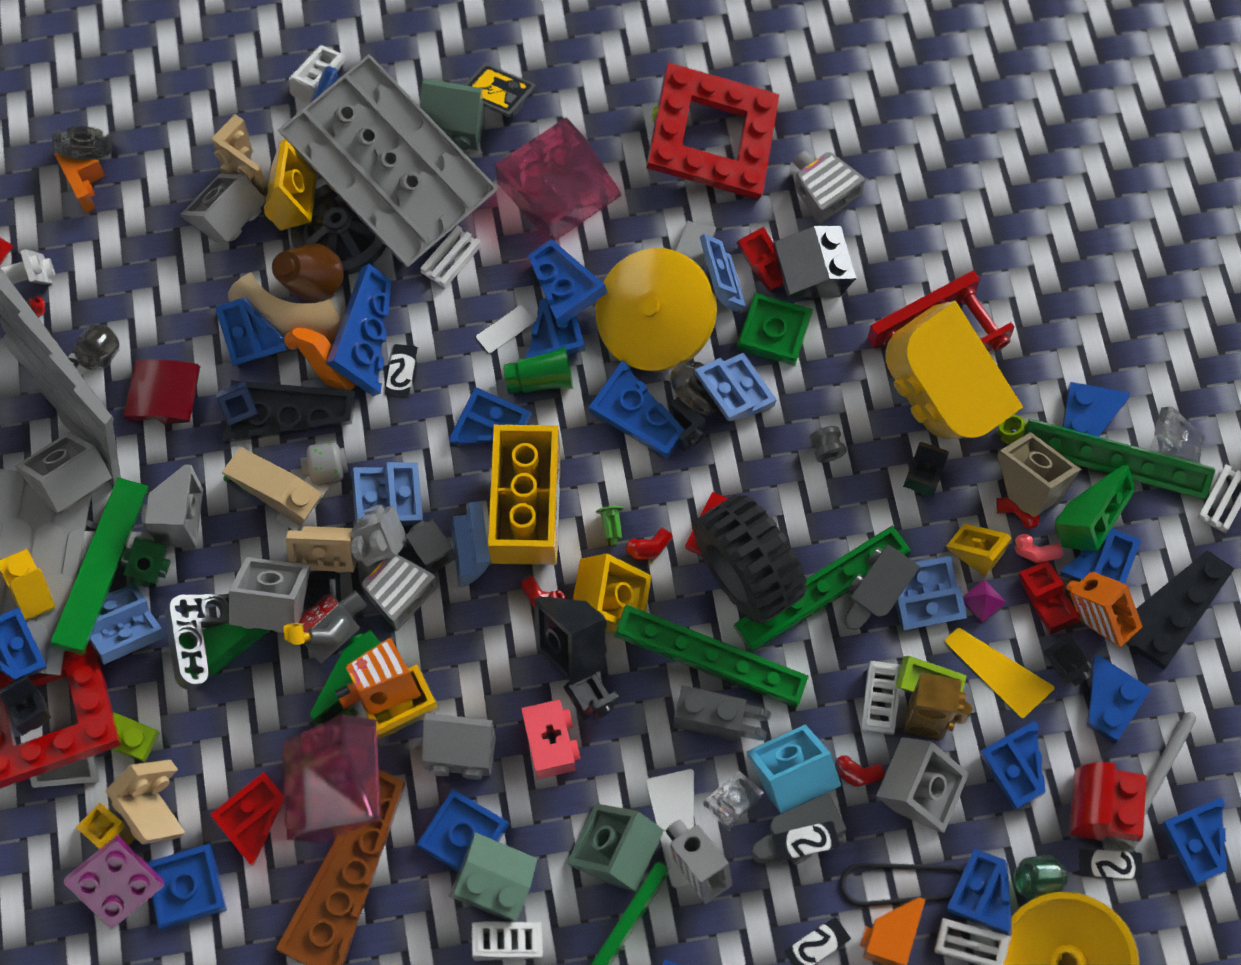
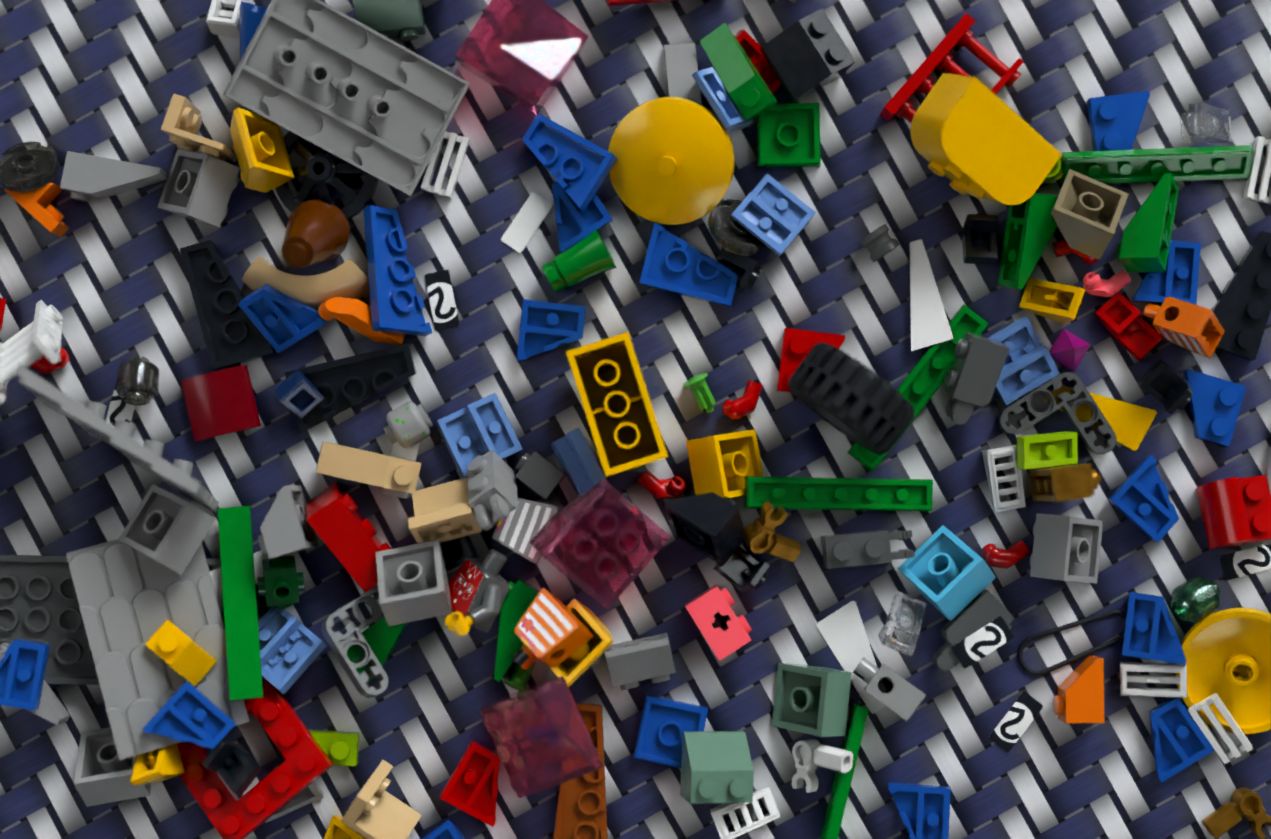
camera: 20 degrees left, 20 degrees up
none -> light grey slope [60,151,169,202]
none -> black wing [180,240,276,370]
none -> red wedge [306,481,392,593]
none -> clear pink slope [530,479,671,610]
none -> green slope [700,23,777,120]
none -> pearl gold bar [743,501,801,562]
none -> white bar [792,739,853,793]
none -> white sticker [910,239,954,351]
none -> dark grey beam [997,372,1116,454]
none -> green slope [998,193,1058,289]

